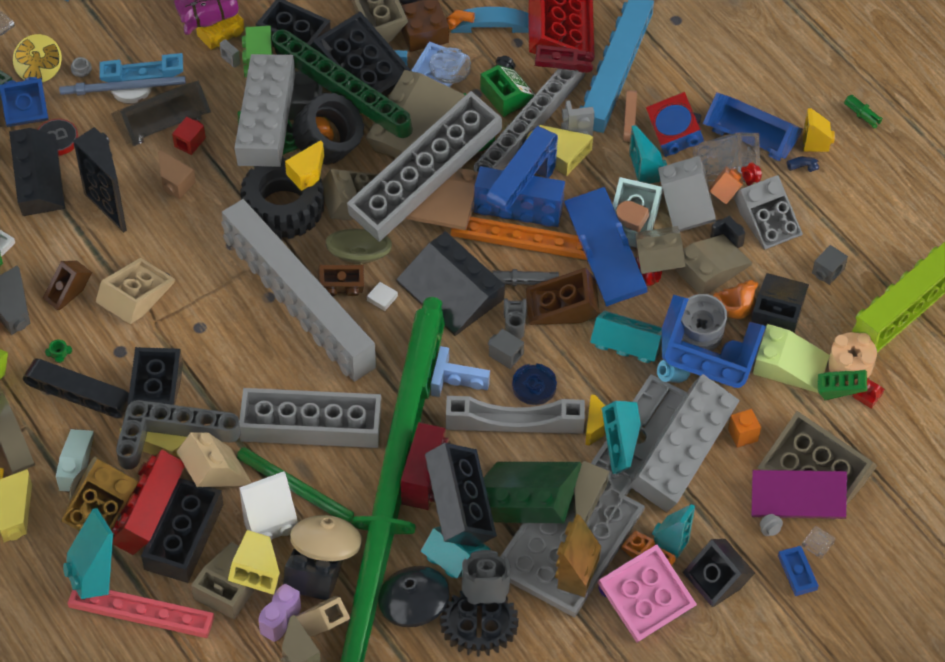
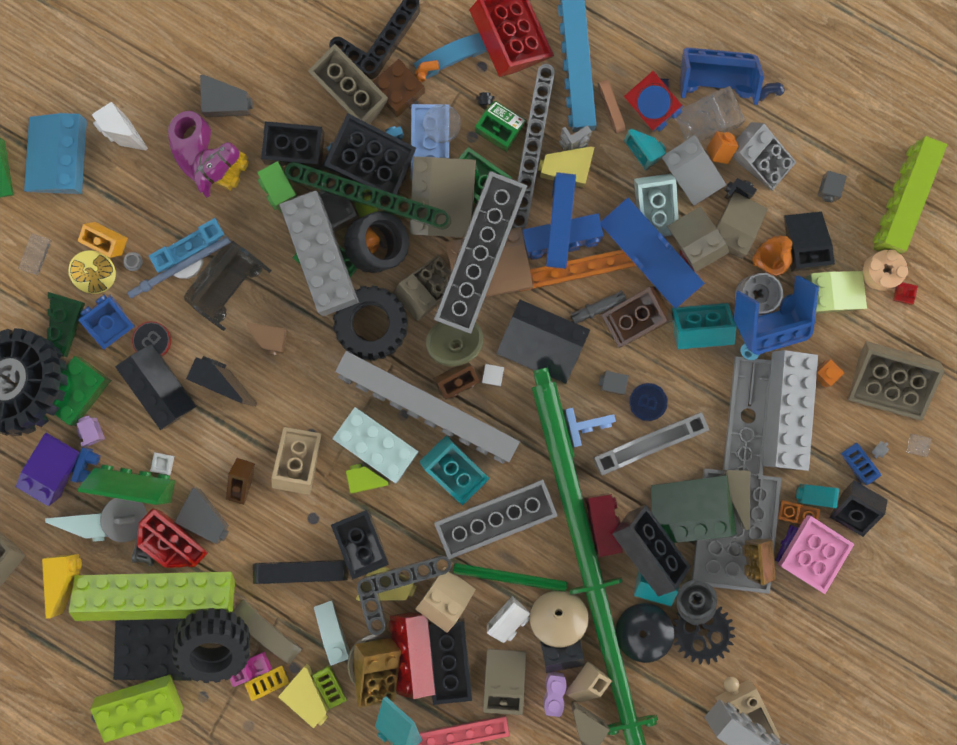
camera: 25 degrees left, 30 degrees up
green plate [45,339,72,363] -> none
red brick [172,117,206,155] -> none
light grey tile [220,39,240,68] -> none
light yellow slope [228,530,280,595] -> none
yellow slope [285,140,324,191] -> none
dark grey piece [504,298,526,339] -> none
dark red hinge [534,45,594,73] -> none
yellow slope [585,395,606,446] -> none
teal slope [602,401,641,474] -> none
nougat piece [616,201,649,232] -> none
red plate [741,162,762,186] -> none
magenta tile [751,470,847,519] -> none
blue plate [778,546,819,596] -> none
yellow slope [802,108,835,152] -> none
green slope [818,370,867,400] -> none
green axle [844,95,883,128] -> none
none -> light orange brick [78,222,128,258]
none -> lime slope [312,665,347,709]
none -> light aqua brick [332,407,419,483]
none -> lime slope [346,464,390,494]
none -> teal slope [419,435,490,506]
none -> blue slope [840,443,882,486]

